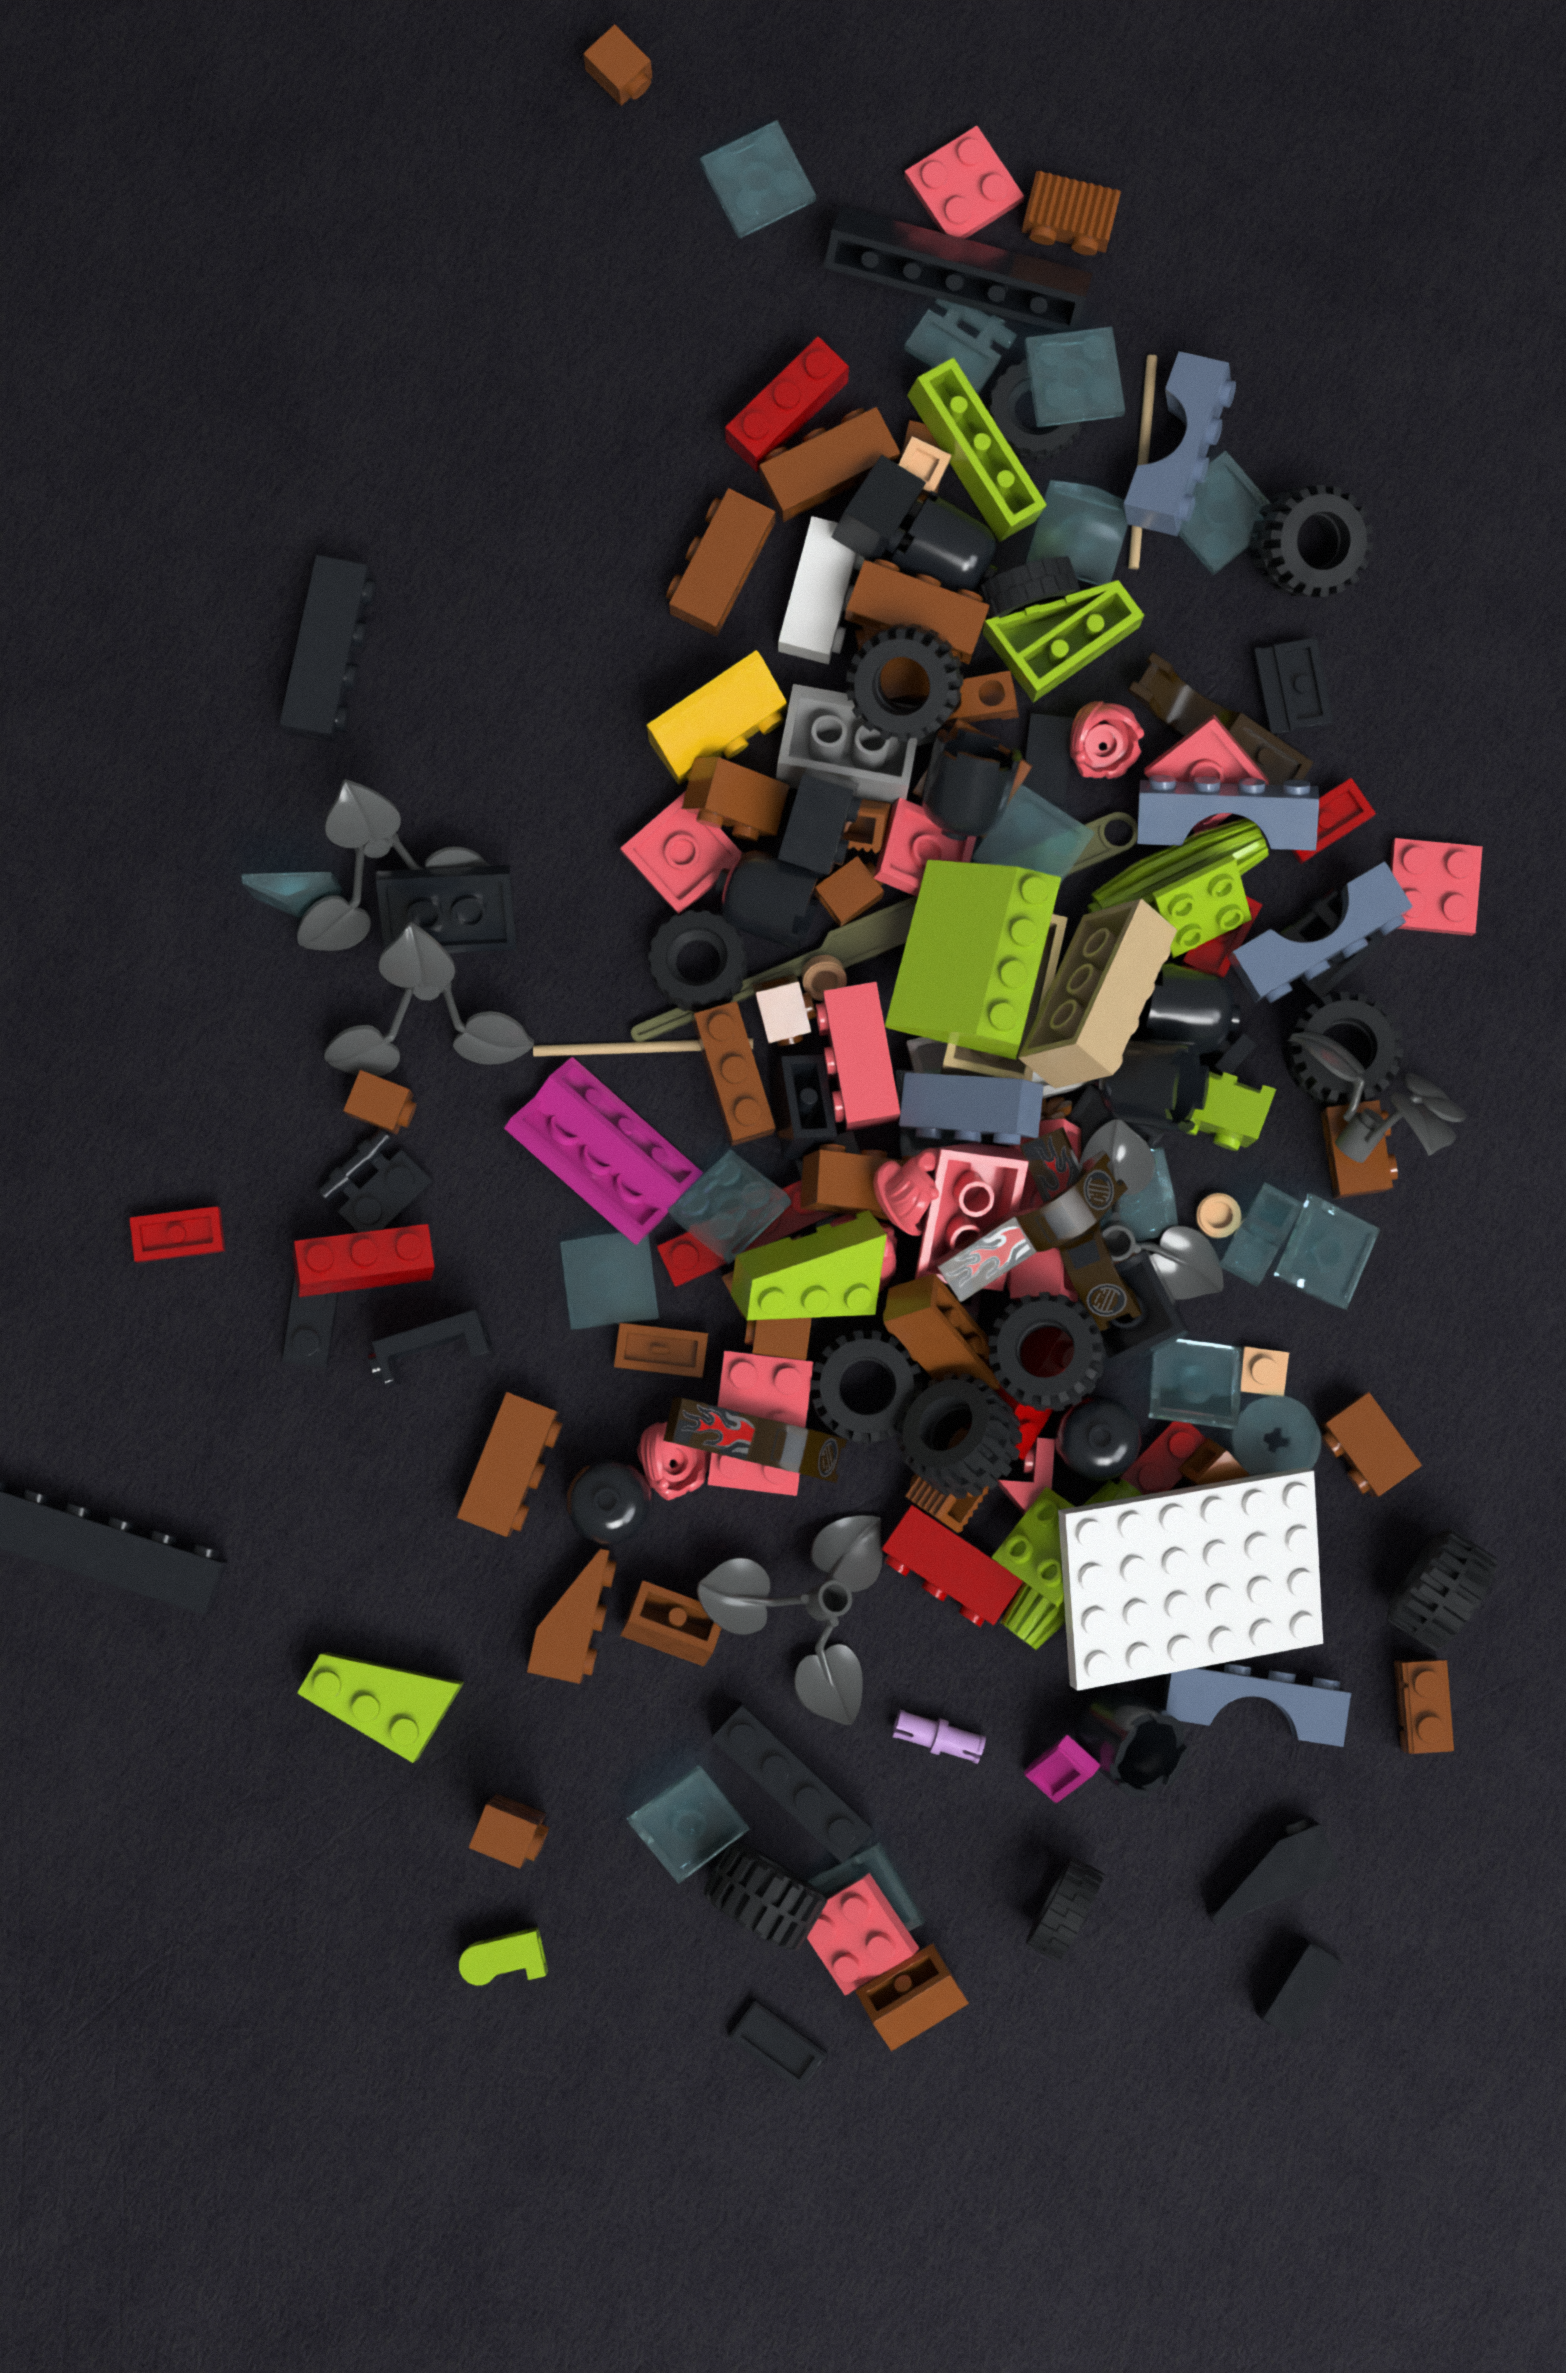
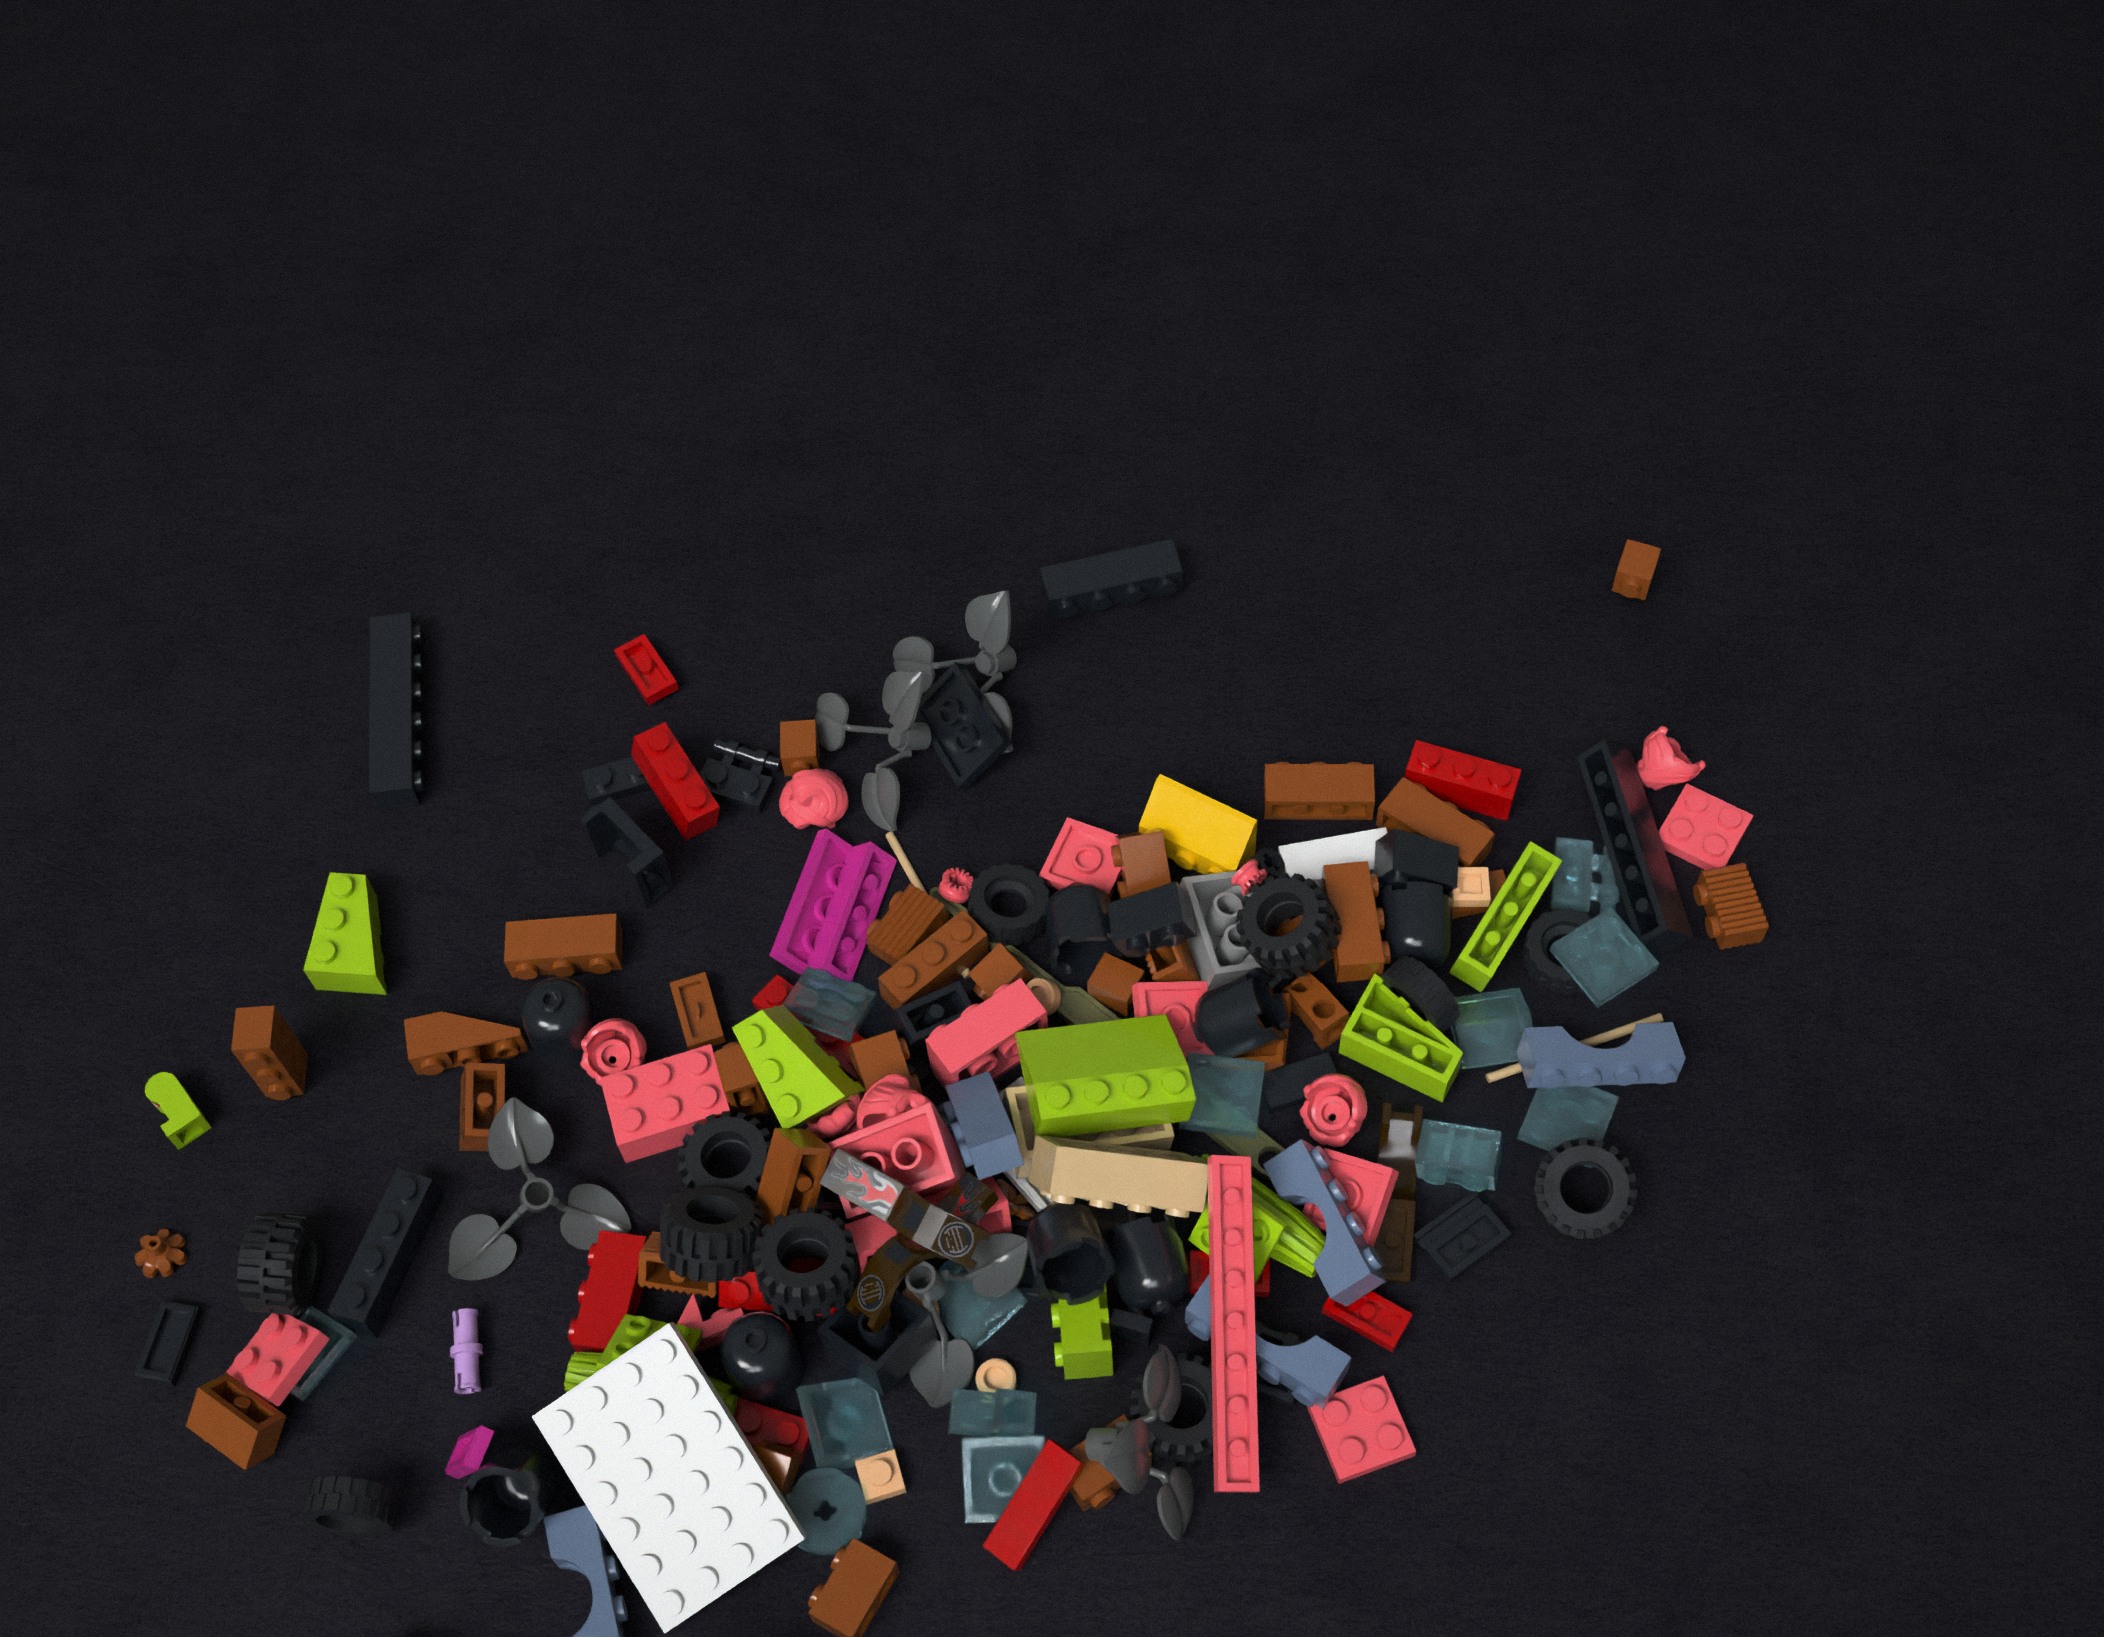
camera: 70 degrees right, 25 degrees down
clear light blue slope [242,872,342,918] -> none
clear light blue slope [560,1233,659,1330] -> none
clear light blue slope [627,1764,750,1884] -> none
piece [663,1396,847,1483] -> none
clear light blue plate [700,120,816,239] -> none
none -> dark orange plant [135,1229,188,1278]
none -> coral hair [779,768,849,829]
none -> dark orange brick [865,884,949,966]
none -> coral bush [939,868,973,903]
none -> red tile [983,1439,1086,1571]
none -> coral plate [1207,1155,1260,1493]
none -> coral bush [1231,859,1268,896]
none -> black bush [1248,847,1285,885]
none -> clear light blue brick [1415,1119,1503,1192]
none -> coral hair [1636,726,1706,791]

